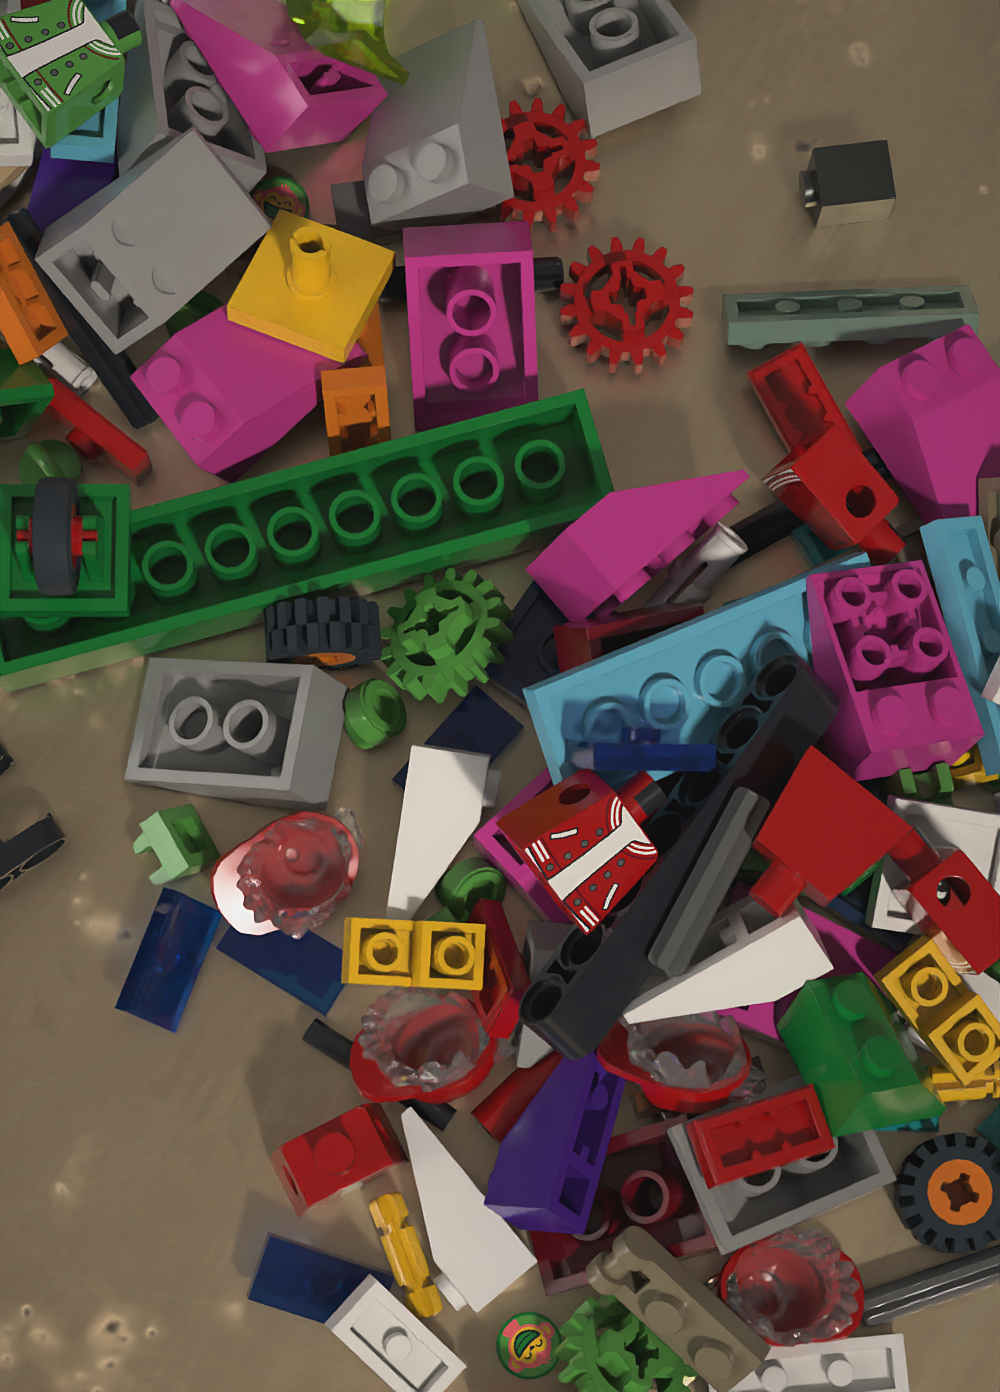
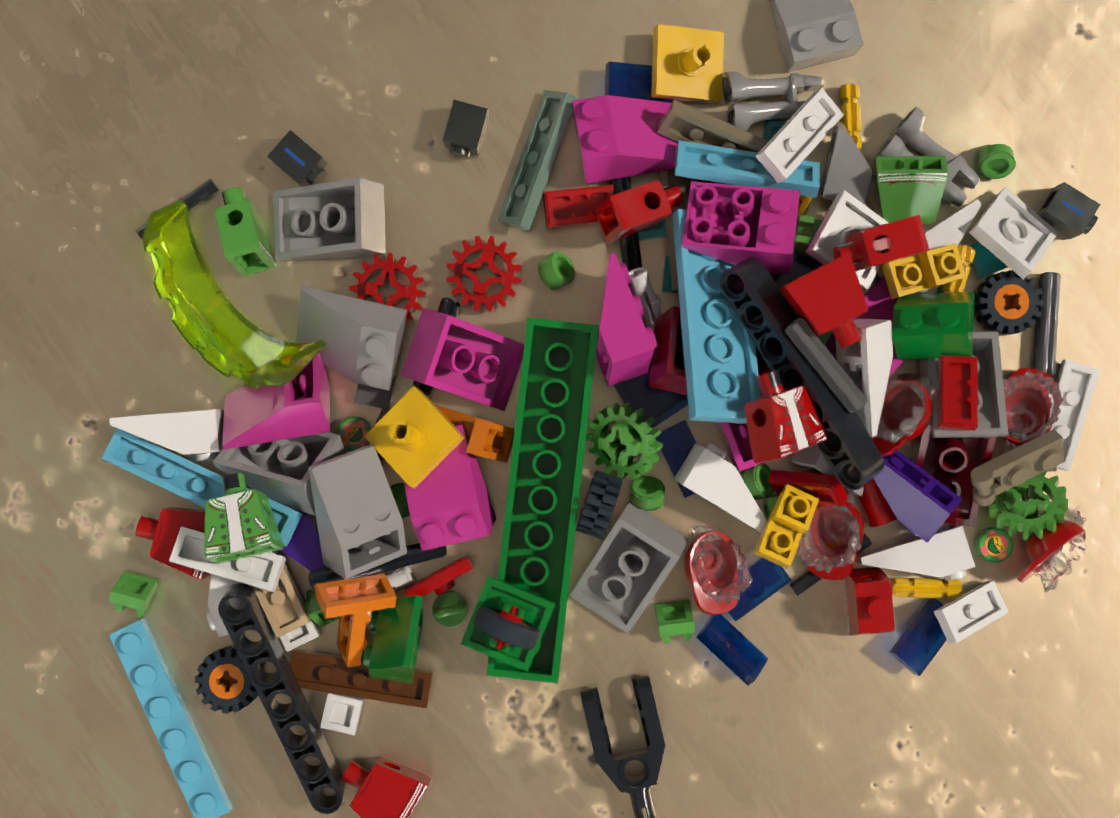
camera: 60 degrees left, 10 degrees up
clear blue plate [564,727,716,772] -> none
none -> bright green tile [538,251,575,290]

